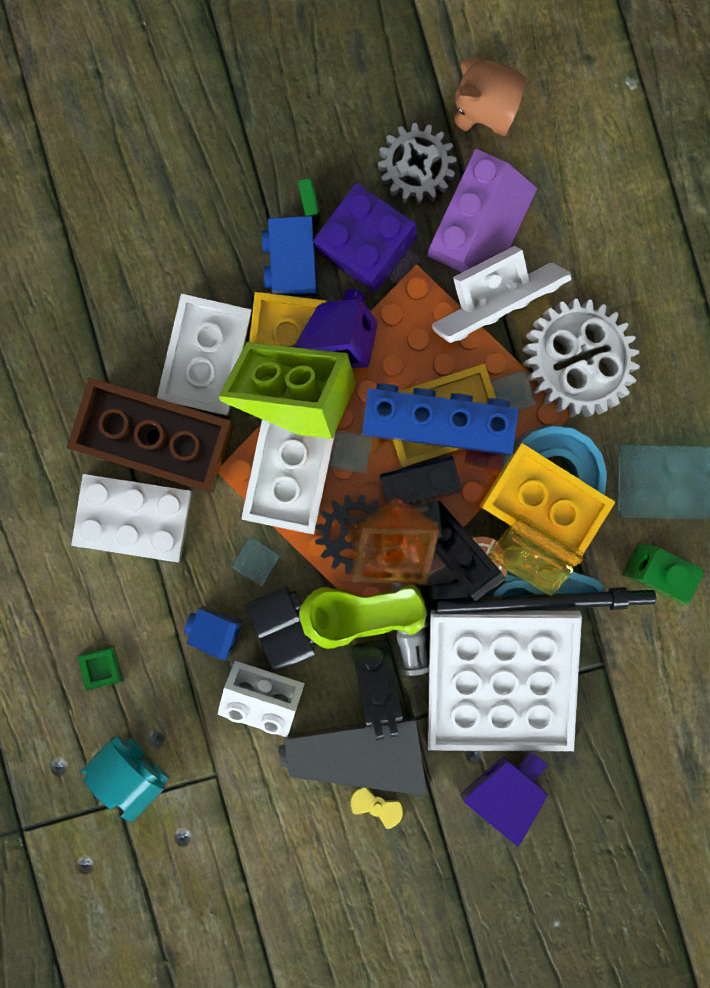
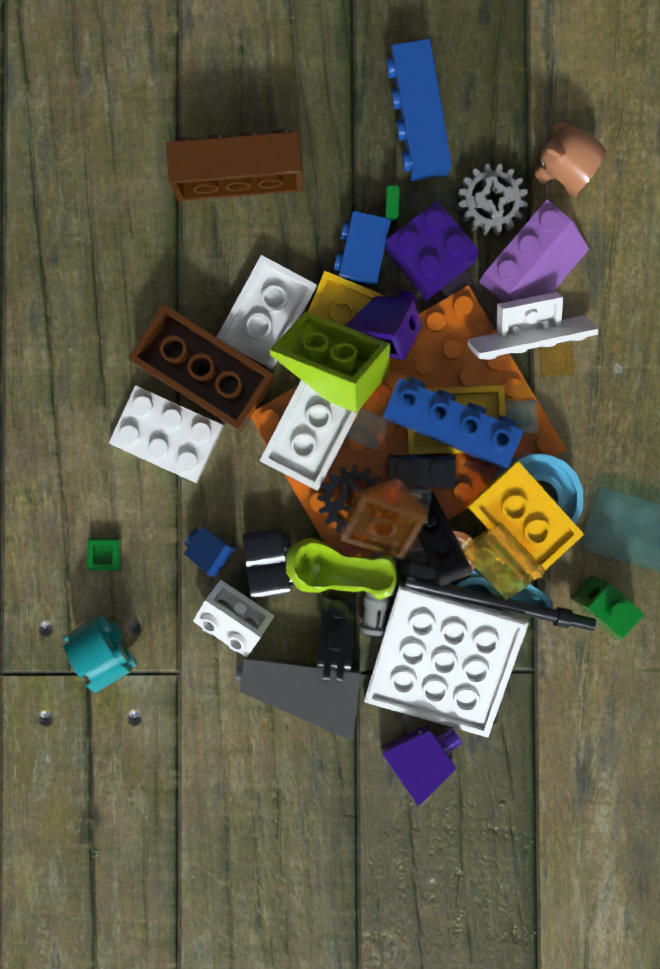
camera: 15 degrees right, 0 degrees up
clear light blue tile [231,537,281,586] -> none
light yellow piece [350,787,403,829] -> none
white gear [522,299,640,418] -> none
none -> reddish brown brick [166,129,303,202]
none -> blue brick [386,39,452,182]

